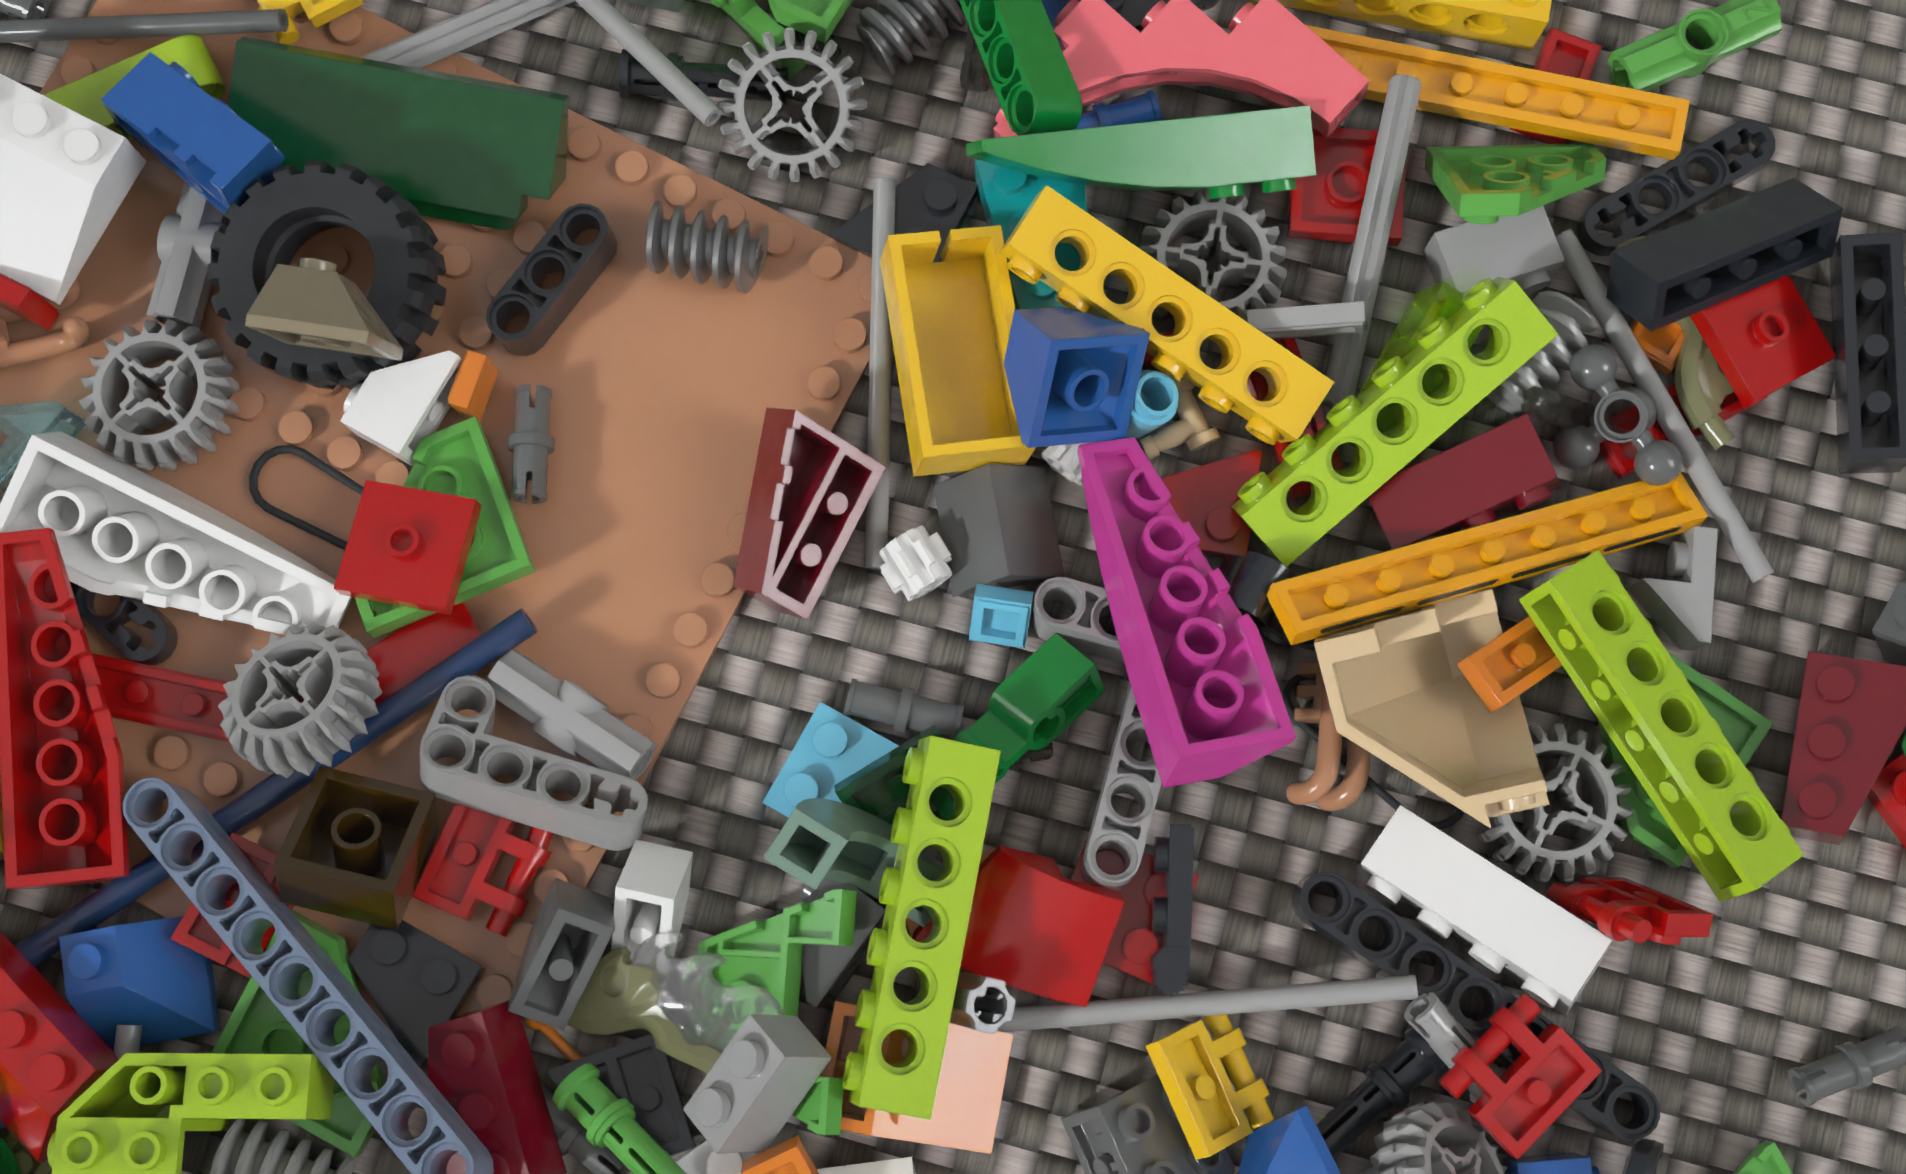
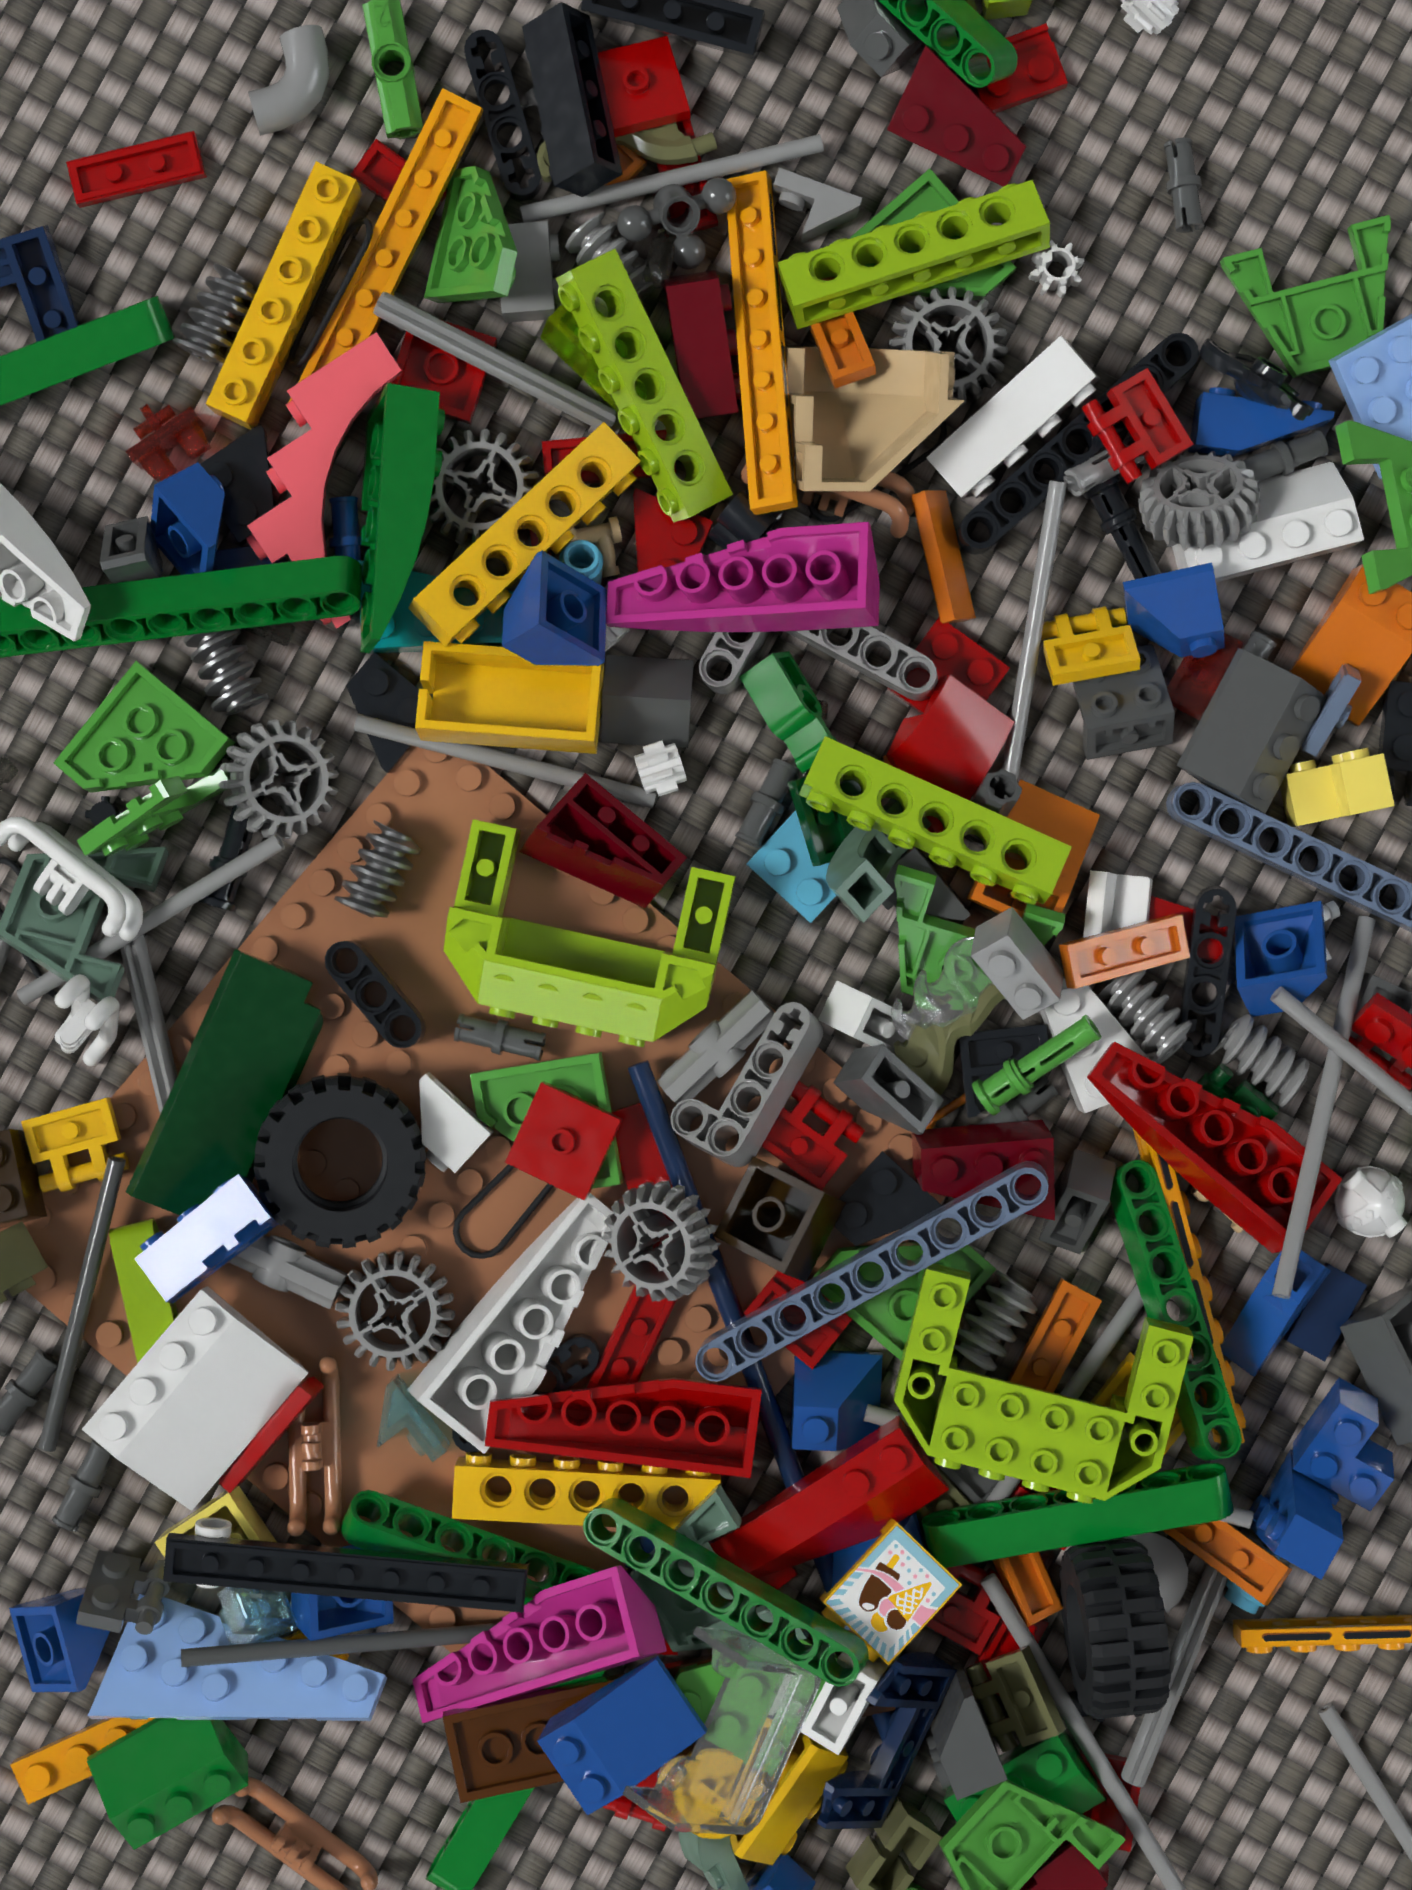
camera: 80 degrees left, 10 degrees up
dark tan slope [245,258,403,361] -> none
orange tile [447,350,499,422] -> none
medium azure tile [969,584,1034,649] -> none
black hinge [1149,824,1194,996] -> none
light grey tile [1247,301,1368,339] -> none
red plate [1547,877,1713,945] -> none
none -> black piece [288,217,373,367]
none -> lime wedge [443,819,736,1047]
none -> orange tile [911,490,976,624]
none -> white gear [1028,240,1084,298]

